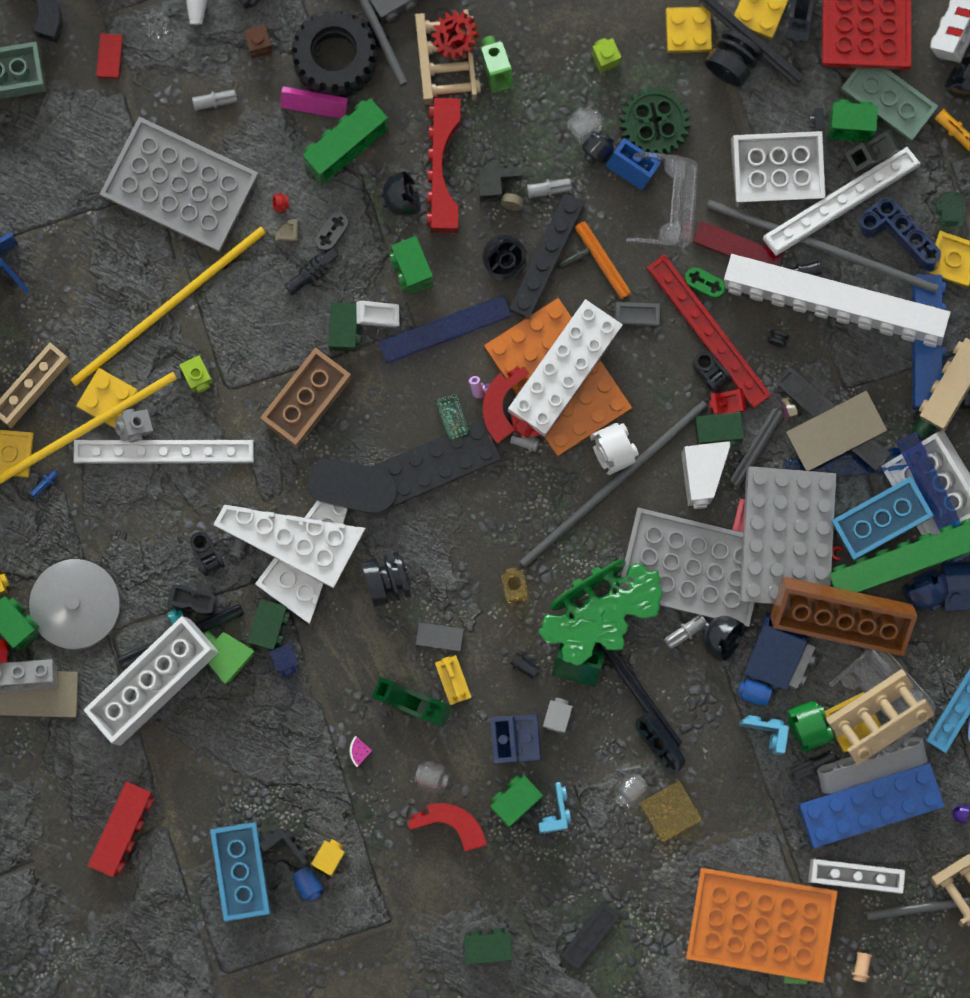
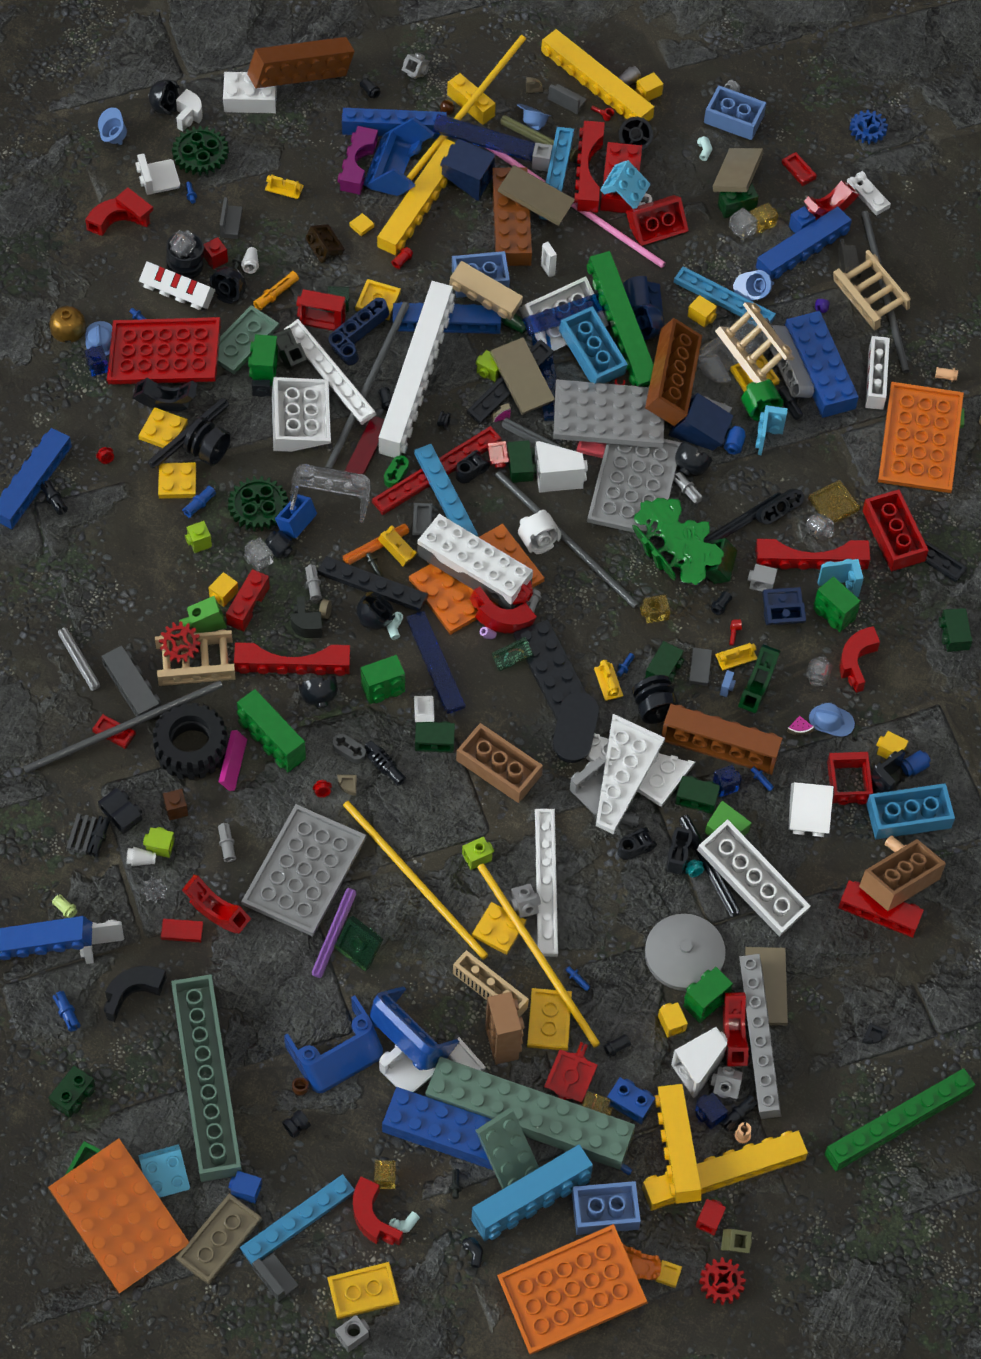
camera: 90 degrees left, 20 degrees down
none -> lime brick [143,827,175,858]
none -> blue pin [182,486,216,518]
none -> red arch [182,875,251,934]
none -> yellow brick [208,572,239,607]
none -> red arch [226,569,270,632]
none -> red window [296,289,346,331]
none -> medium lavender axle [312,888,356,978]
none -> clear green tile [334,916,384,971]
none -> yellow hinge [378,525,417,566]
none -> light aqua arm [386,612,403,640]
none -> dark azure plate [414,444,478,537]
none -> lime brick [476,350,501,382]
none -> light grey bracket [570,757,605,815]
none -> yellow hinge [594,660,623,701]
none -> blue piece [616,653,635,677]
none -> dark green brick [645,641,685,684]
none -> dark orange brick [662,704,782,775]
none -> yellow brick [687,295,717,328]
none -> medium blue plate [720,670,736,697]
none -> red hand [729,619,742,646]
none -> blue piece [751,766,774,791]
none -> red arch [755,539,870,570]
none -> white slope [788,782,834,837]
none -> medium blue piece [809,703,855,737]
none -> red window [827,752,873,805]
none -> medium nougat brick [859,839,946,911]
none -> red brick [863,489,928,572]
none -> light nougat pin [884,835,906,852]

